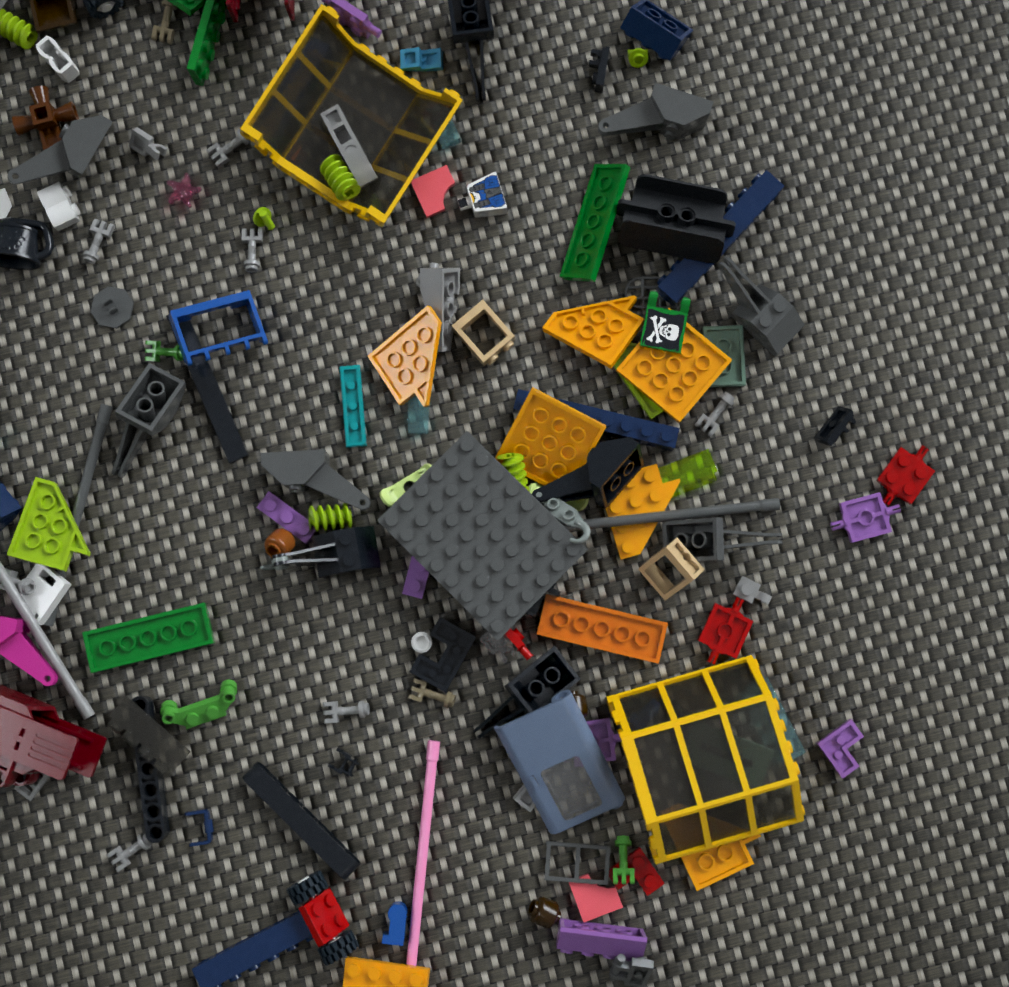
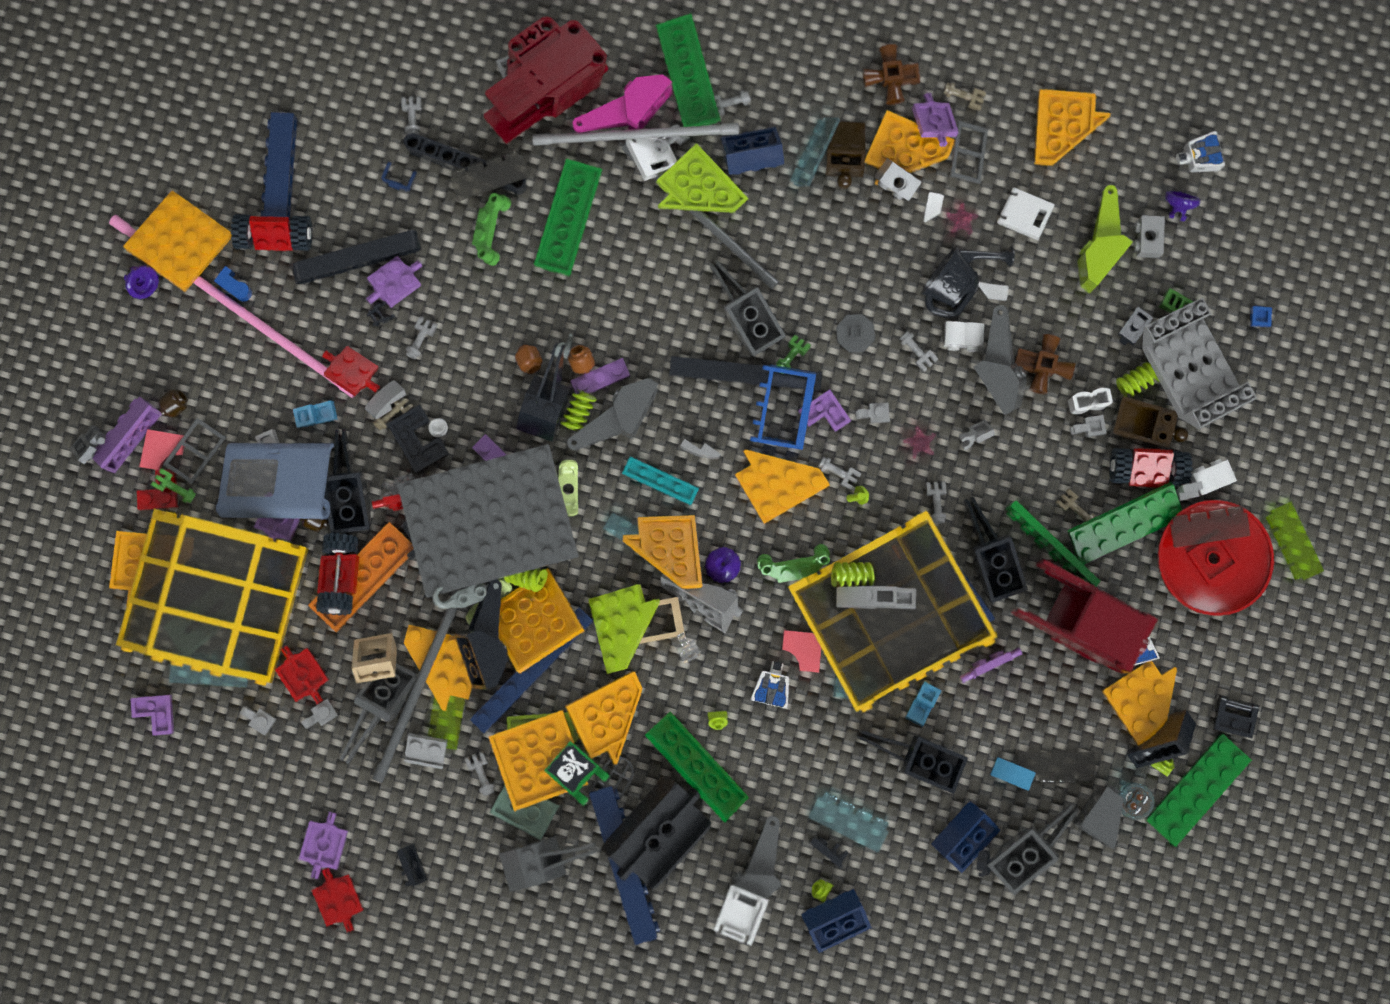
camera: 115 degrees right, 0 degrees up
none -> light grey plate [240,706,276,736]
none -> dark azure slope [293,400,338,428]
none -> plate [316,533,359,615]
none -> red plate [322,346,380,396]
none -> light grey slope [365,380,406,419]
none -> medium lavender plate [366,256,422,308]
none -> light grey plate [404,733,448,769]
none -> dark orange head [515,345,543,374]
none -> lime wing [588,584,660,674]
none -> clear plate [677,632,701,664]
none -> light grey slope [680,439,721,459]
none -> dark purple hair [705,547,741,583]
none -> lime plate [708,711,728,730]
none -> white container [714,885,769,945]
none -> light orange wing [735,450,830,524]
none -> bright green plate [757,544,830,583]
none -> medium lavender plate [798,390,851,432]
none -> clear light blue windscreen [808,791,889,852]
none -> light grey plate [855,403,890,424]
none -> black slope [964,496,1028,603]
none -> light grey plate [1070,415,1107,438]

